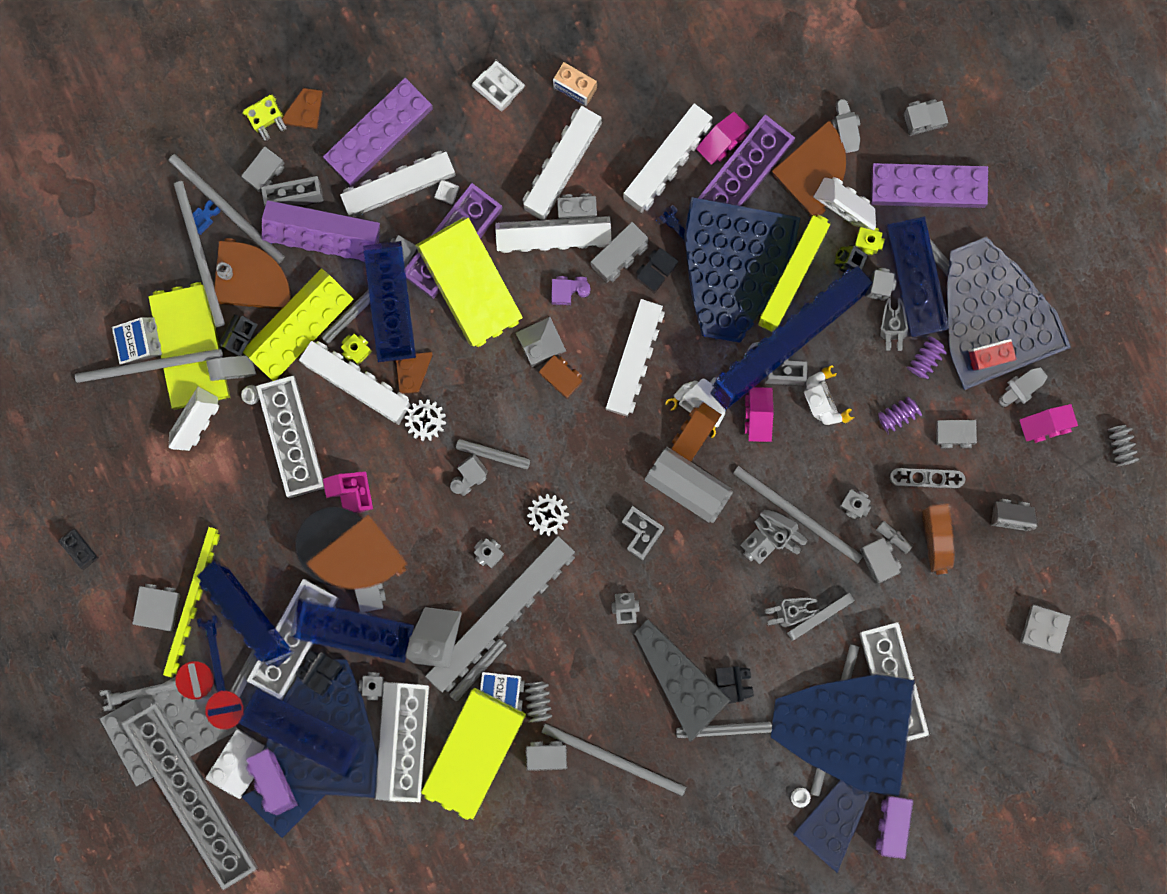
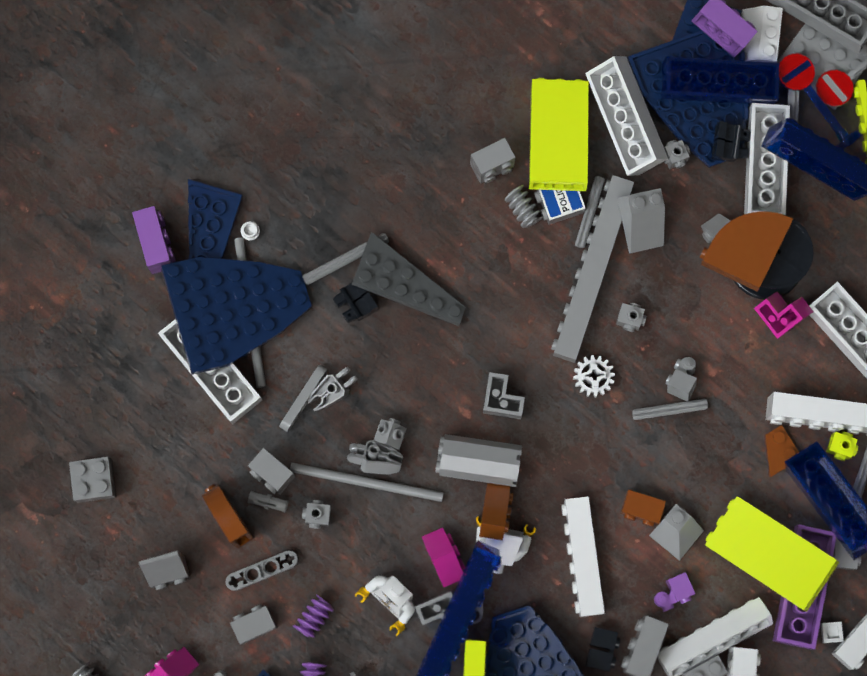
camera: 150 degrees right, 5 degrees down
clear blue brick [289,598,414,663] -> none
white gear [405,399,446,441] -> none
light grey piece [542,724,686,796] -> none
light grey brick [612,593,639,624] -> none

